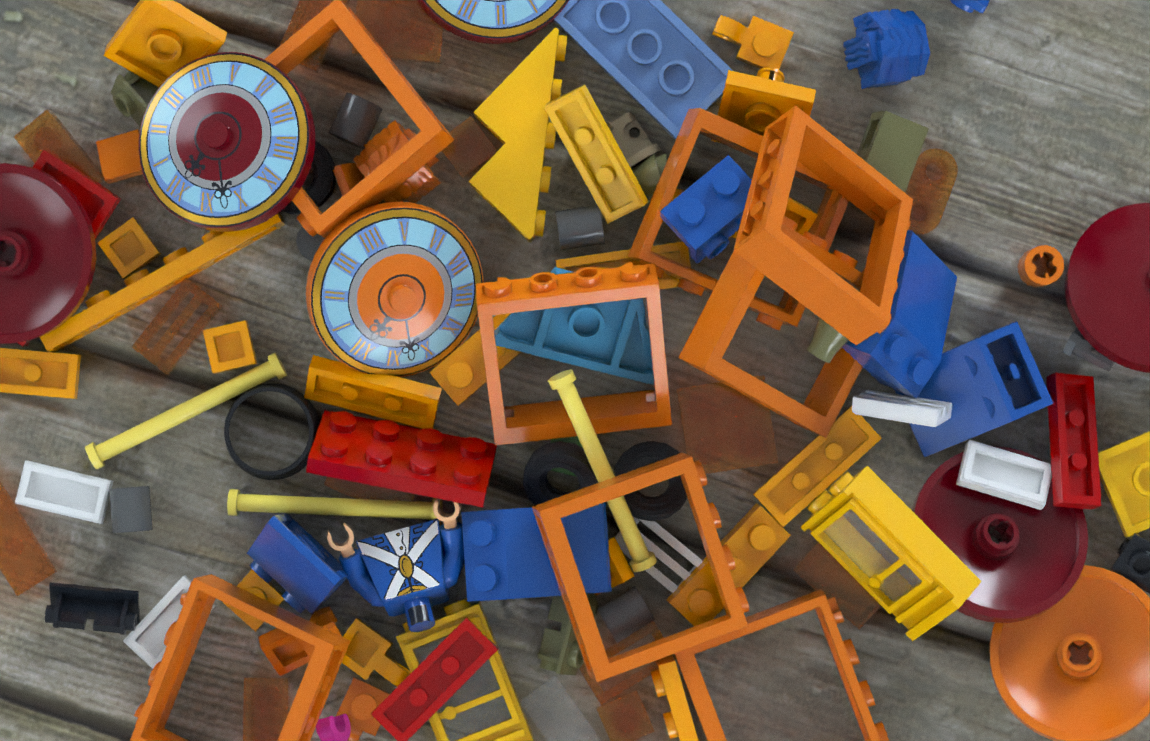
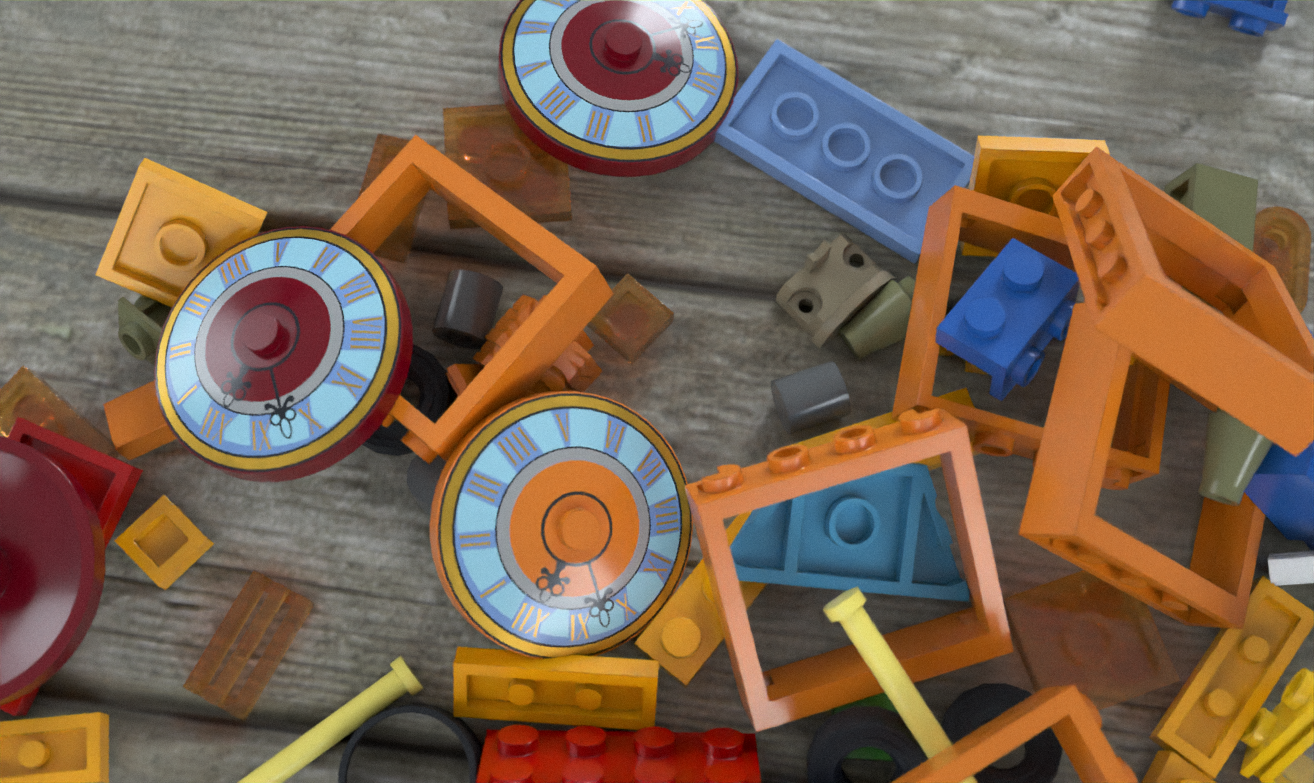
camera: 15 degrees left, 15 degrees down
light orange plate [40,213,286,353] -> none
light orange plate [202,320,257,374] -> none
yellow slope [469,27,568,243] -> none
yellow tile [544,84,649,224] -> none
light orange plate [712,15,794,74] -> none
blue hair [843,9,930,89] -> none

